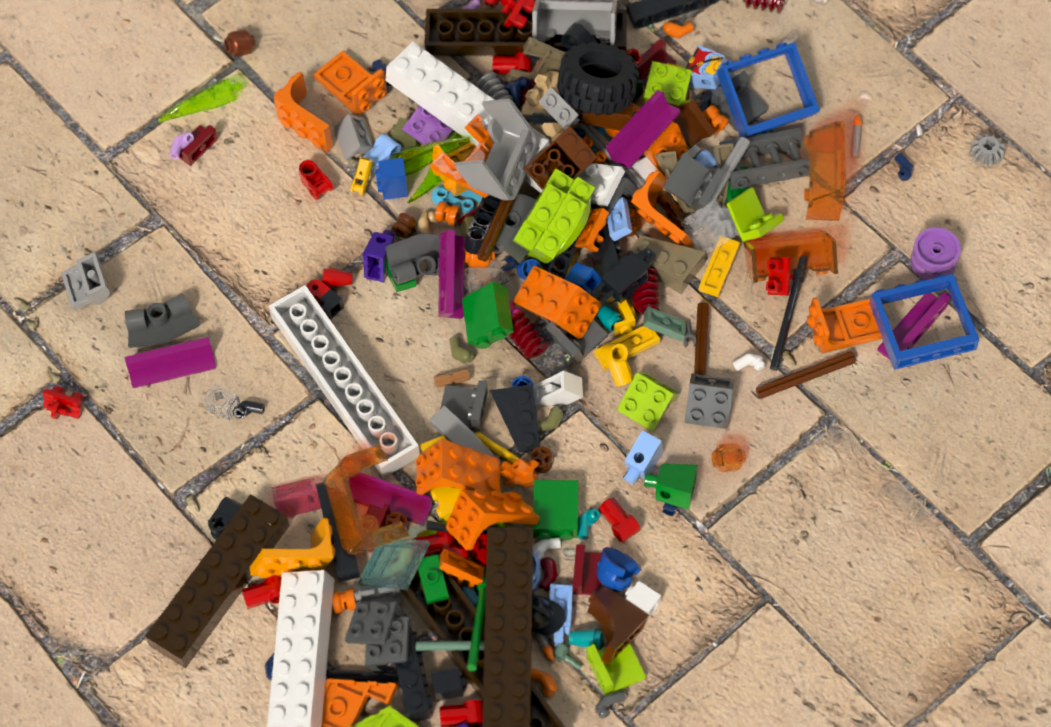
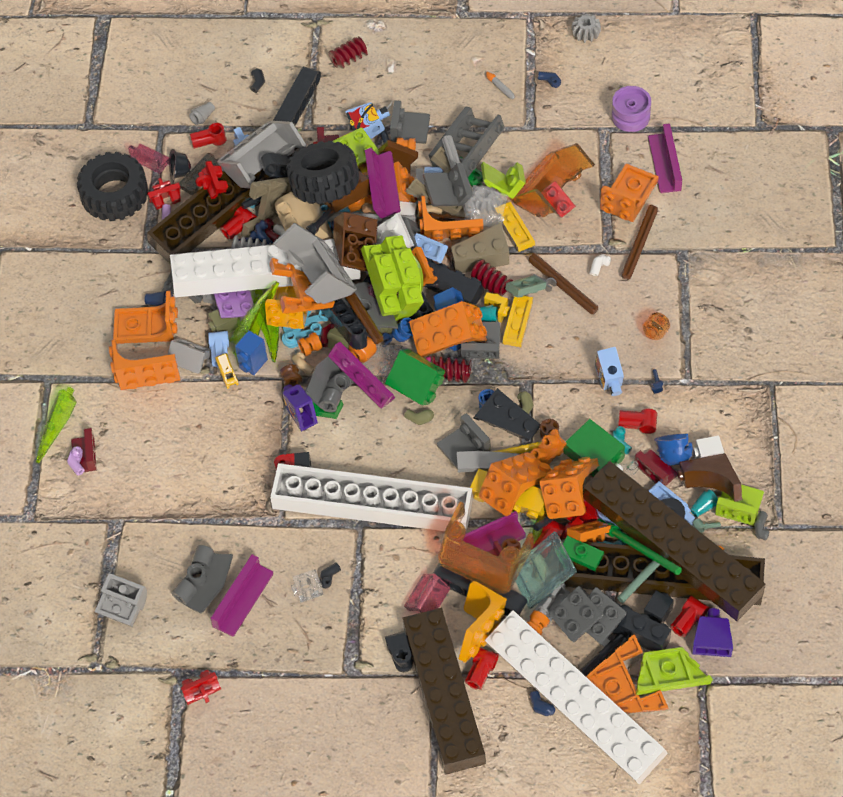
camera: 45 degrees left, 5 degrees down
copper head [224,29,255,57] -> none
red piece [299,160,334,201] -> none
red cone [322,267,353,287] -> none
medium nougat piece [434,368,471,388] -> none
white slope [533,371,583,406] -> none
light grey hinge [539,87,580,127] -> none
black hinge [591,247,657,307] -> none
yellow piece [601,343,634,386] -> none
lime bracket [617,372,680,431] -> none
green torso [644,464,697,509] -> none
orange arm [663,22,694,38] -> none
bracket [685,373,735,429] -> none
blue window [716,42,820,138] -> none
black bar [770,256,808,371] -> none
clear orange windscreen [804,121,846,221] -> none
blue window [869,274,979,370] -> none

